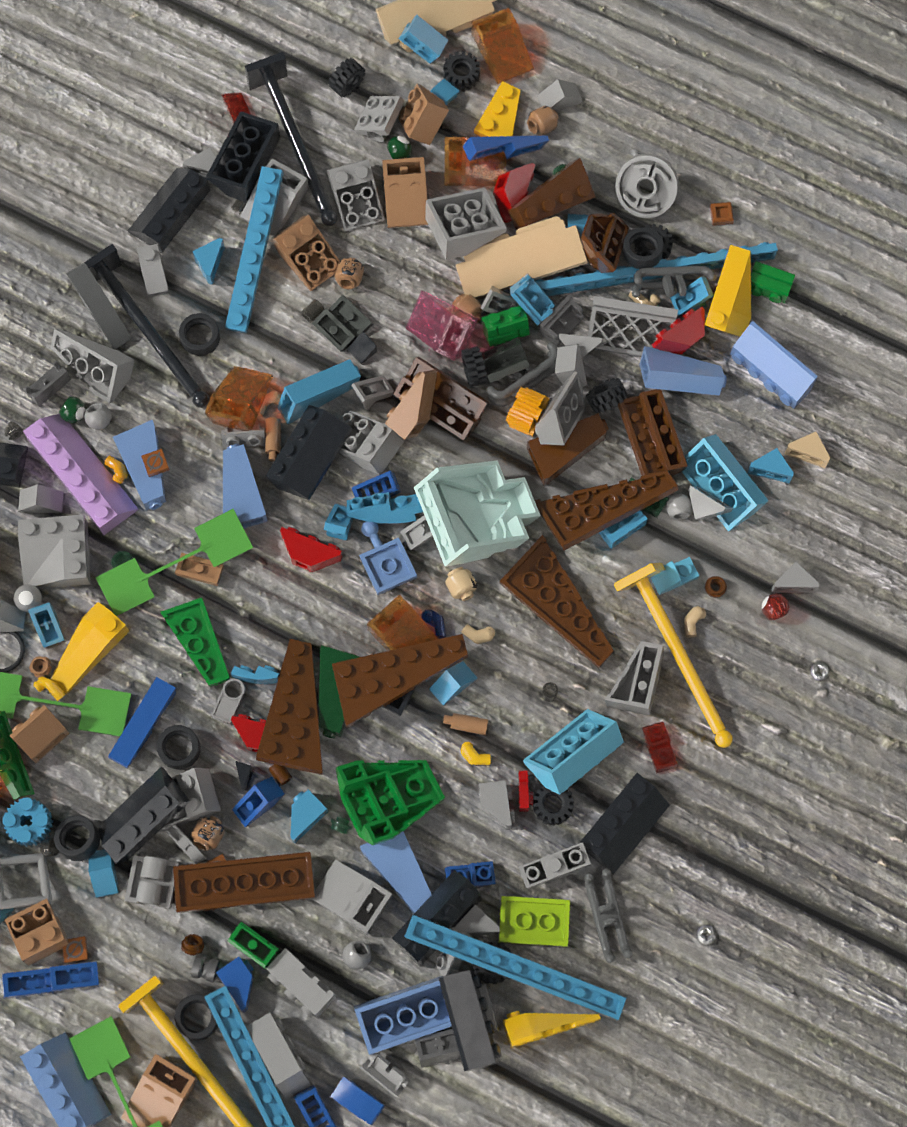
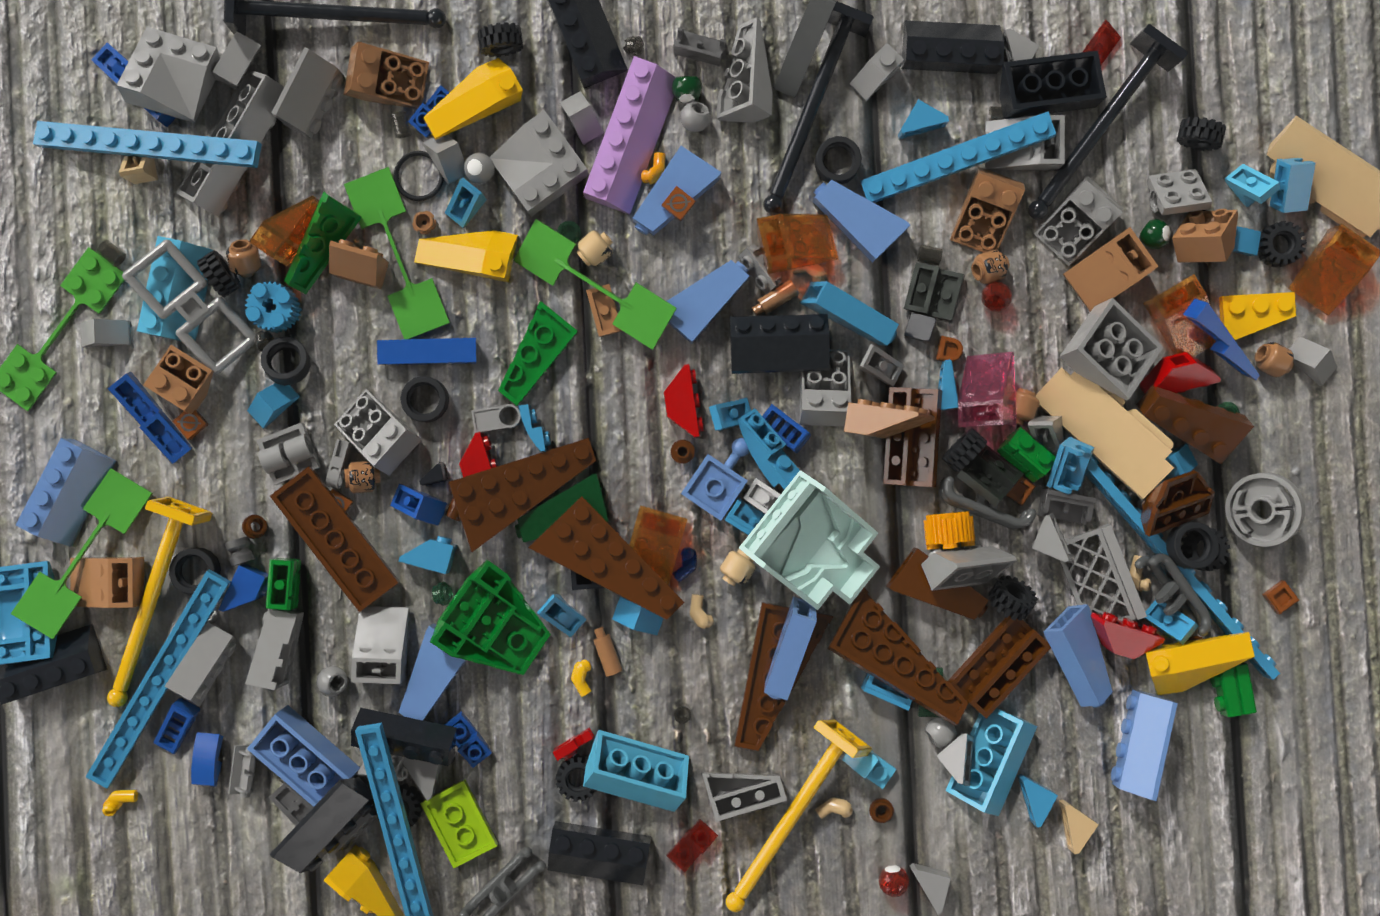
camera: 60 degrees right, 15 degrees up
yellow arm [33,676,66,701] -> none
black slope [98,767,190,863] -> none
light grey slope [478,780,515,829] -> none
light grey slope [519,842,591,889] -> none
light grey slope [555,344,587,387] -> none
none -> dark azure slope [537,594,587,637]
none -> tan head [577,230,613,267]
none -> reddish brown plate [671,440,695,464]
none -> dark azure hinge [724,497,765,535]
none -> medium blue slope [764,596,817,700]
none -> medium blue slope [812,180,910,263]
none -> dark orange tile [936,336,963,362]
none -> dark azure slope [938,359,959,411]
none -> clear red piece [981,282,1012,312]
none -> dark orange tile [1006,477,1036,506]
none -> medium azure slope [1224,164,1280,207]

